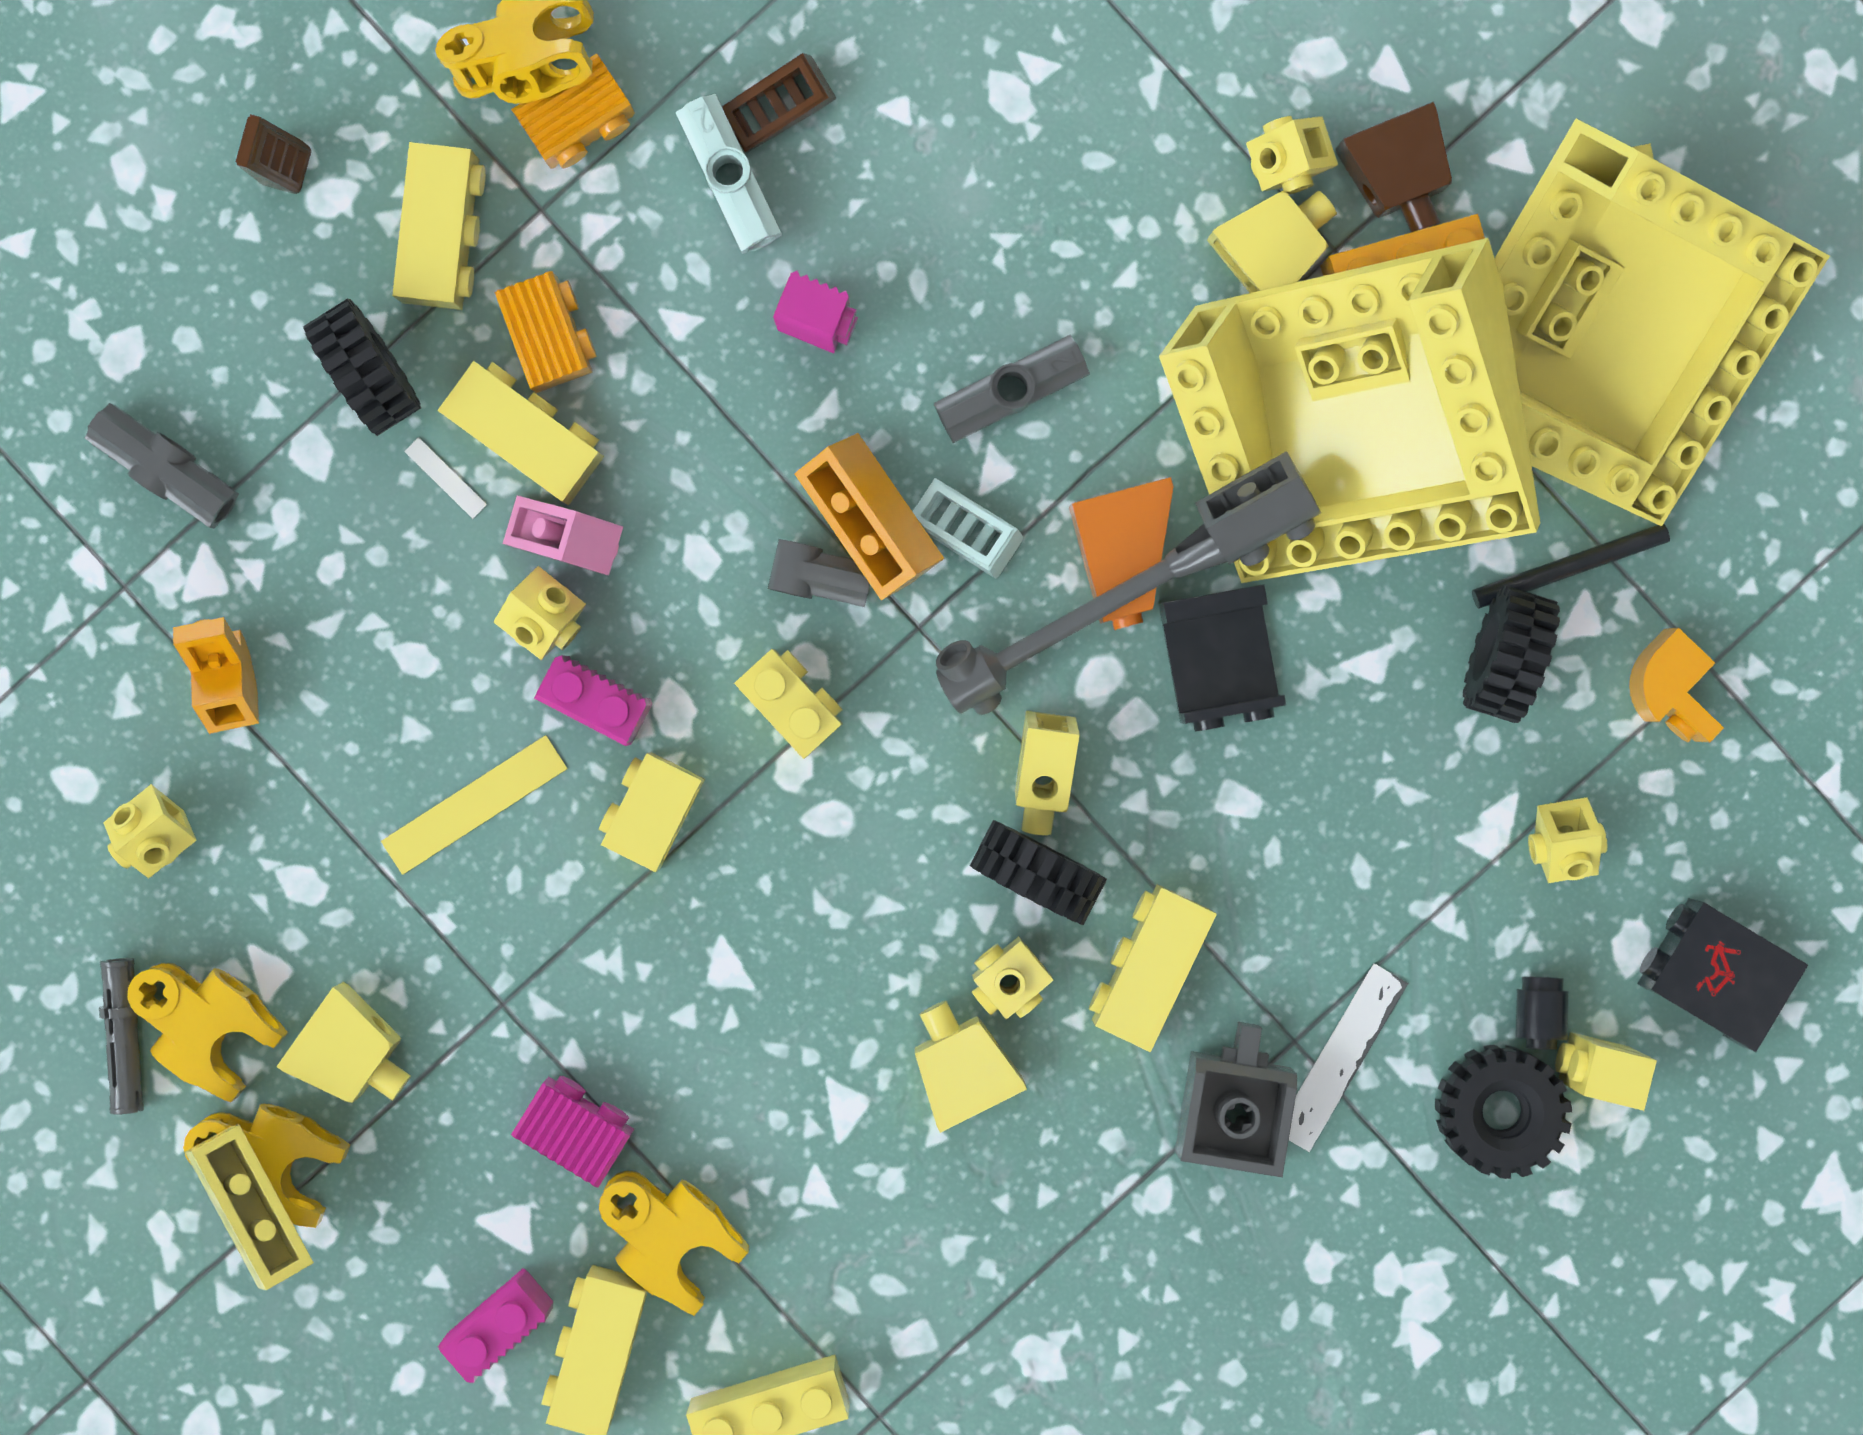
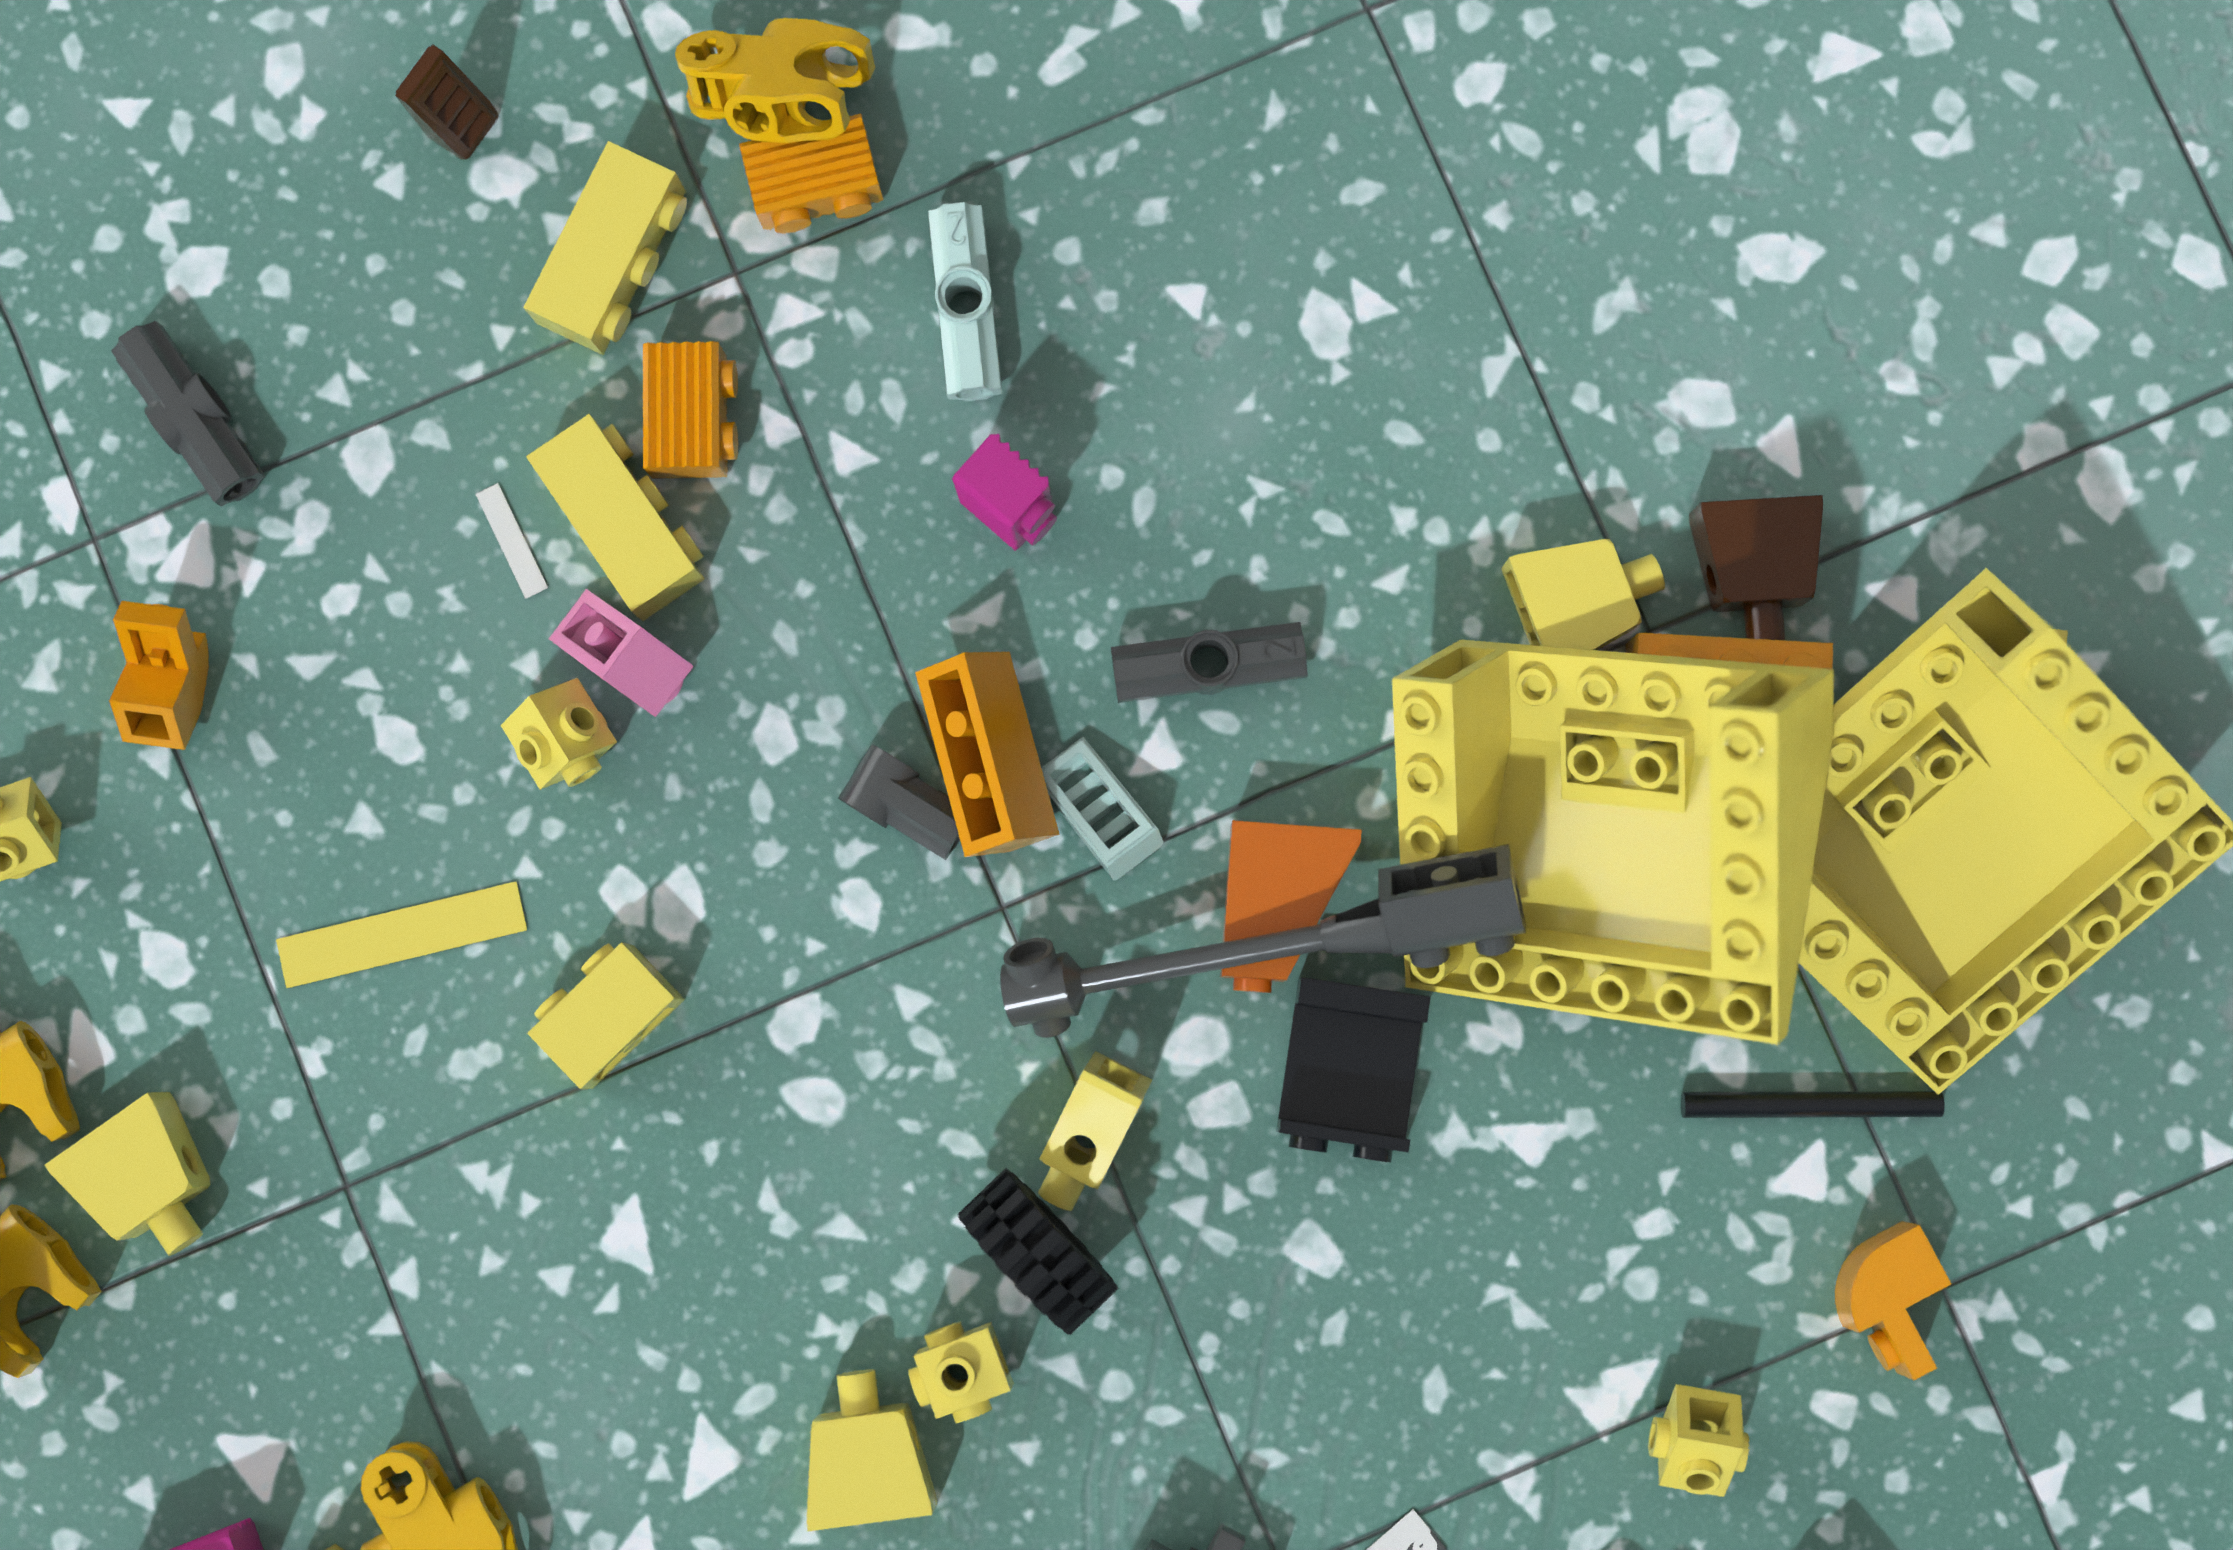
camera: 25 degrees right, 5 degrees down
black tyre [303,298,421,436] -> none
dark pink brick [511,1076,634,1188] -> none
dark pink brick [534,655,652,746] -> none
reddish brown slope [722,53,836,153] -> none
light yellow brick [734,649,843,759] -> none
light yellow brick [1089,884,1217,1053] -> none
light yellow brick [1246,116,1338,195] -> none
black tyre [1463,585,1560,723] -> none

